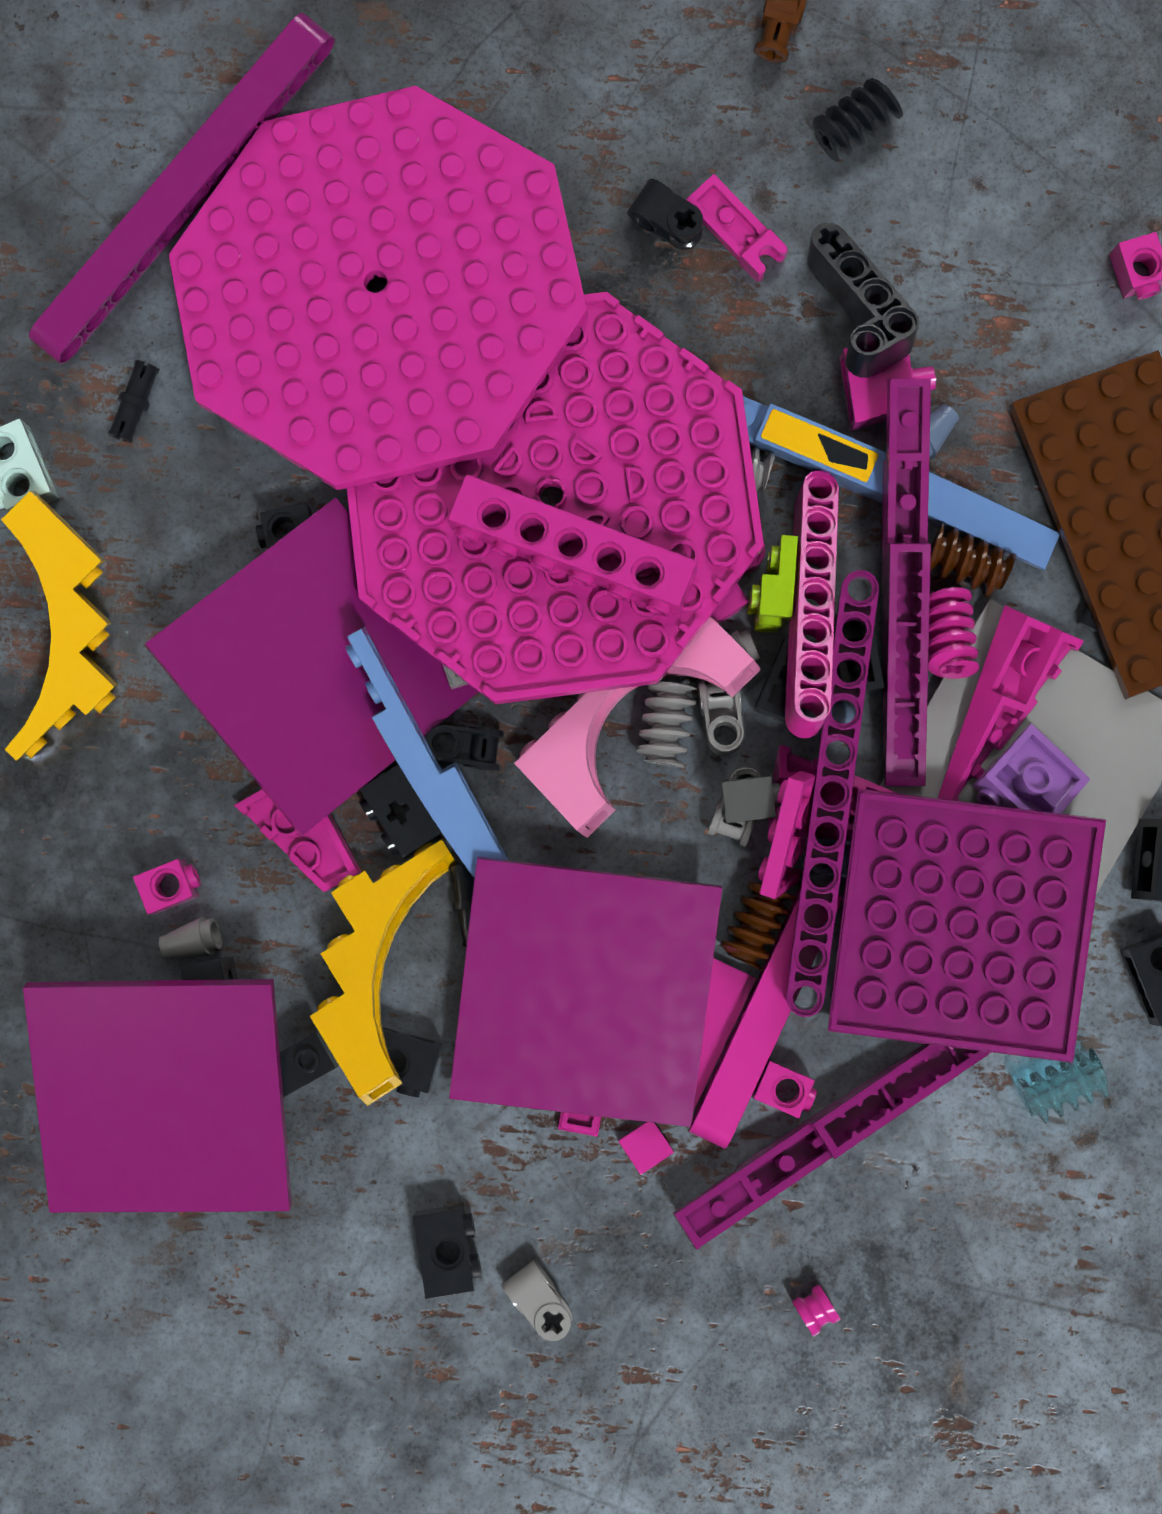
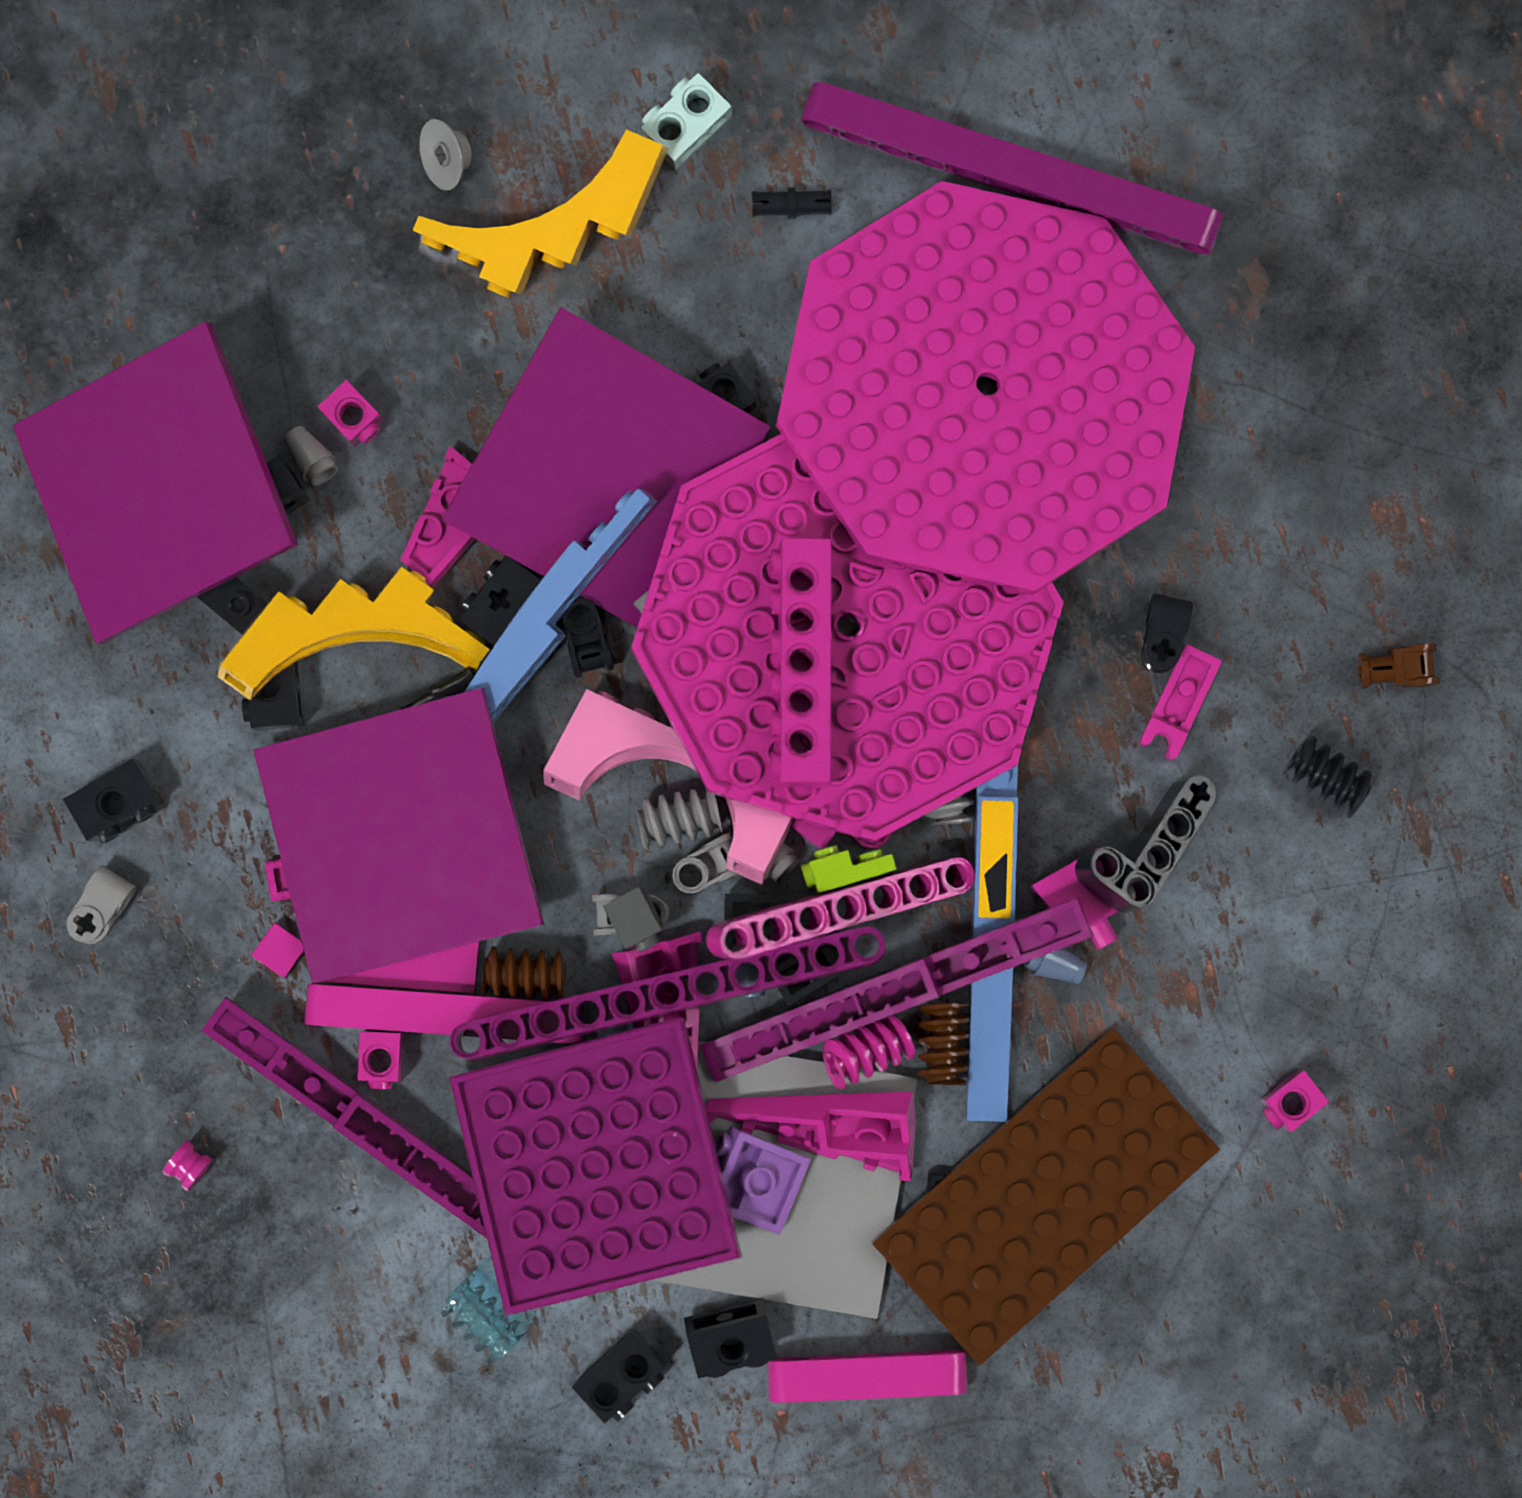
camera: 70 degrees right, 0 degrees up
dark pink wing [758,771,816,899] -> none

